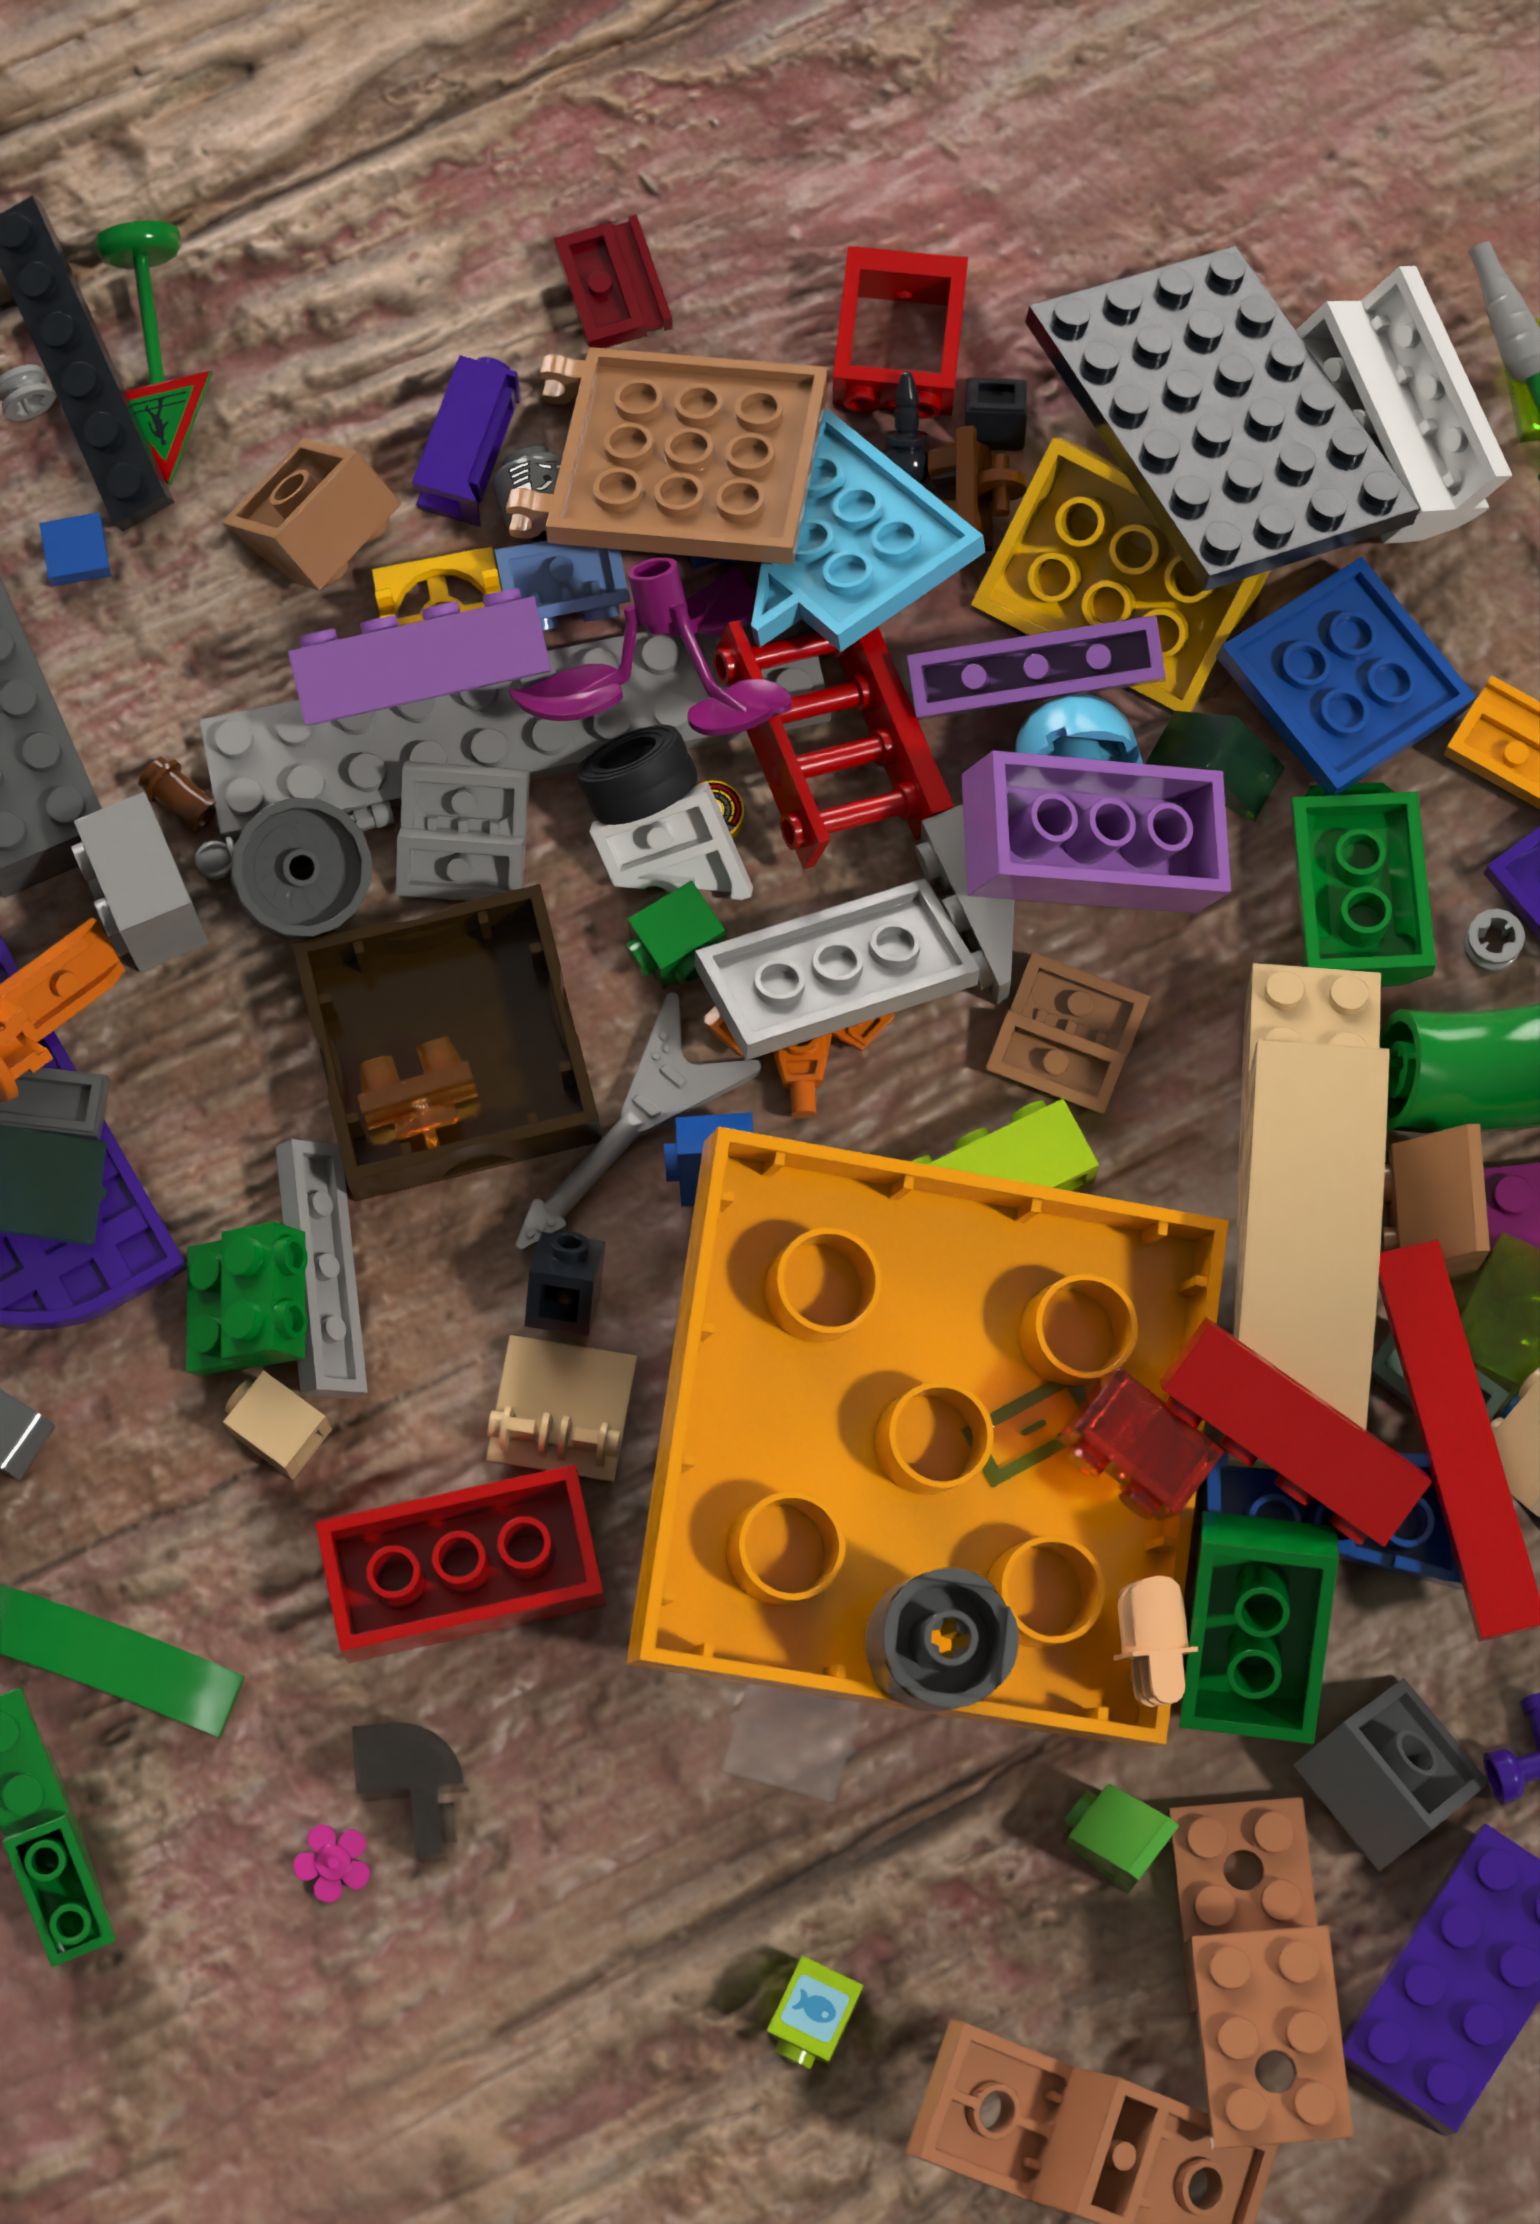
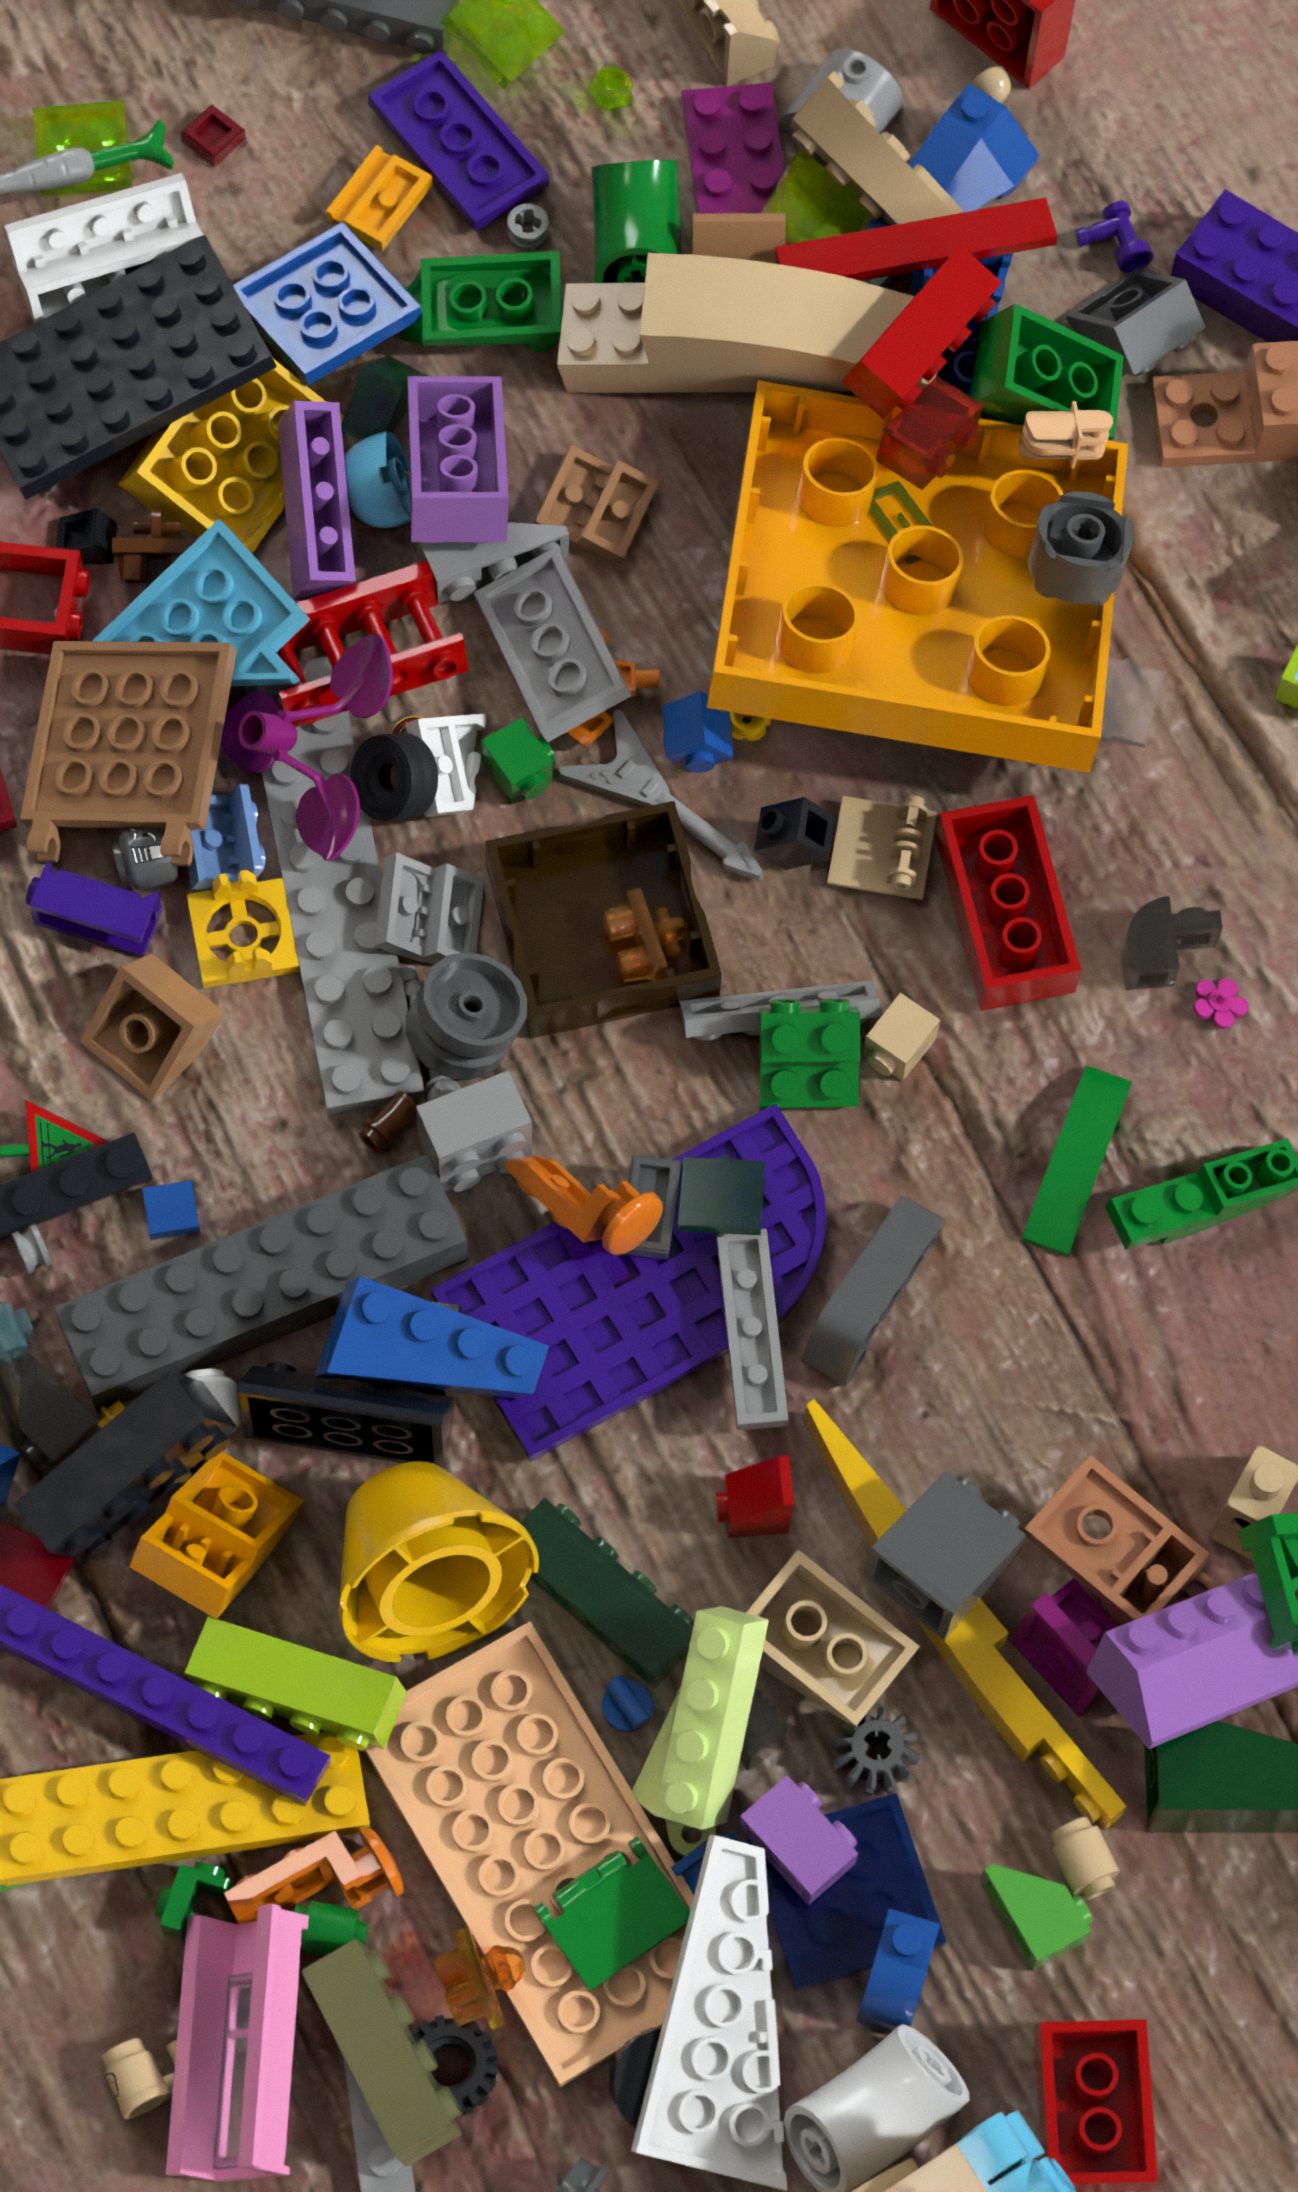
camera: 95 degrees left, 5 degrees down
medium lavender brick [288,588,551,726] -> none
black bar [885,371,929,484] -> none
lime slope [911,1099,1099,1192] -> none
bright green slope [1063,1783,1180,1894] -> none

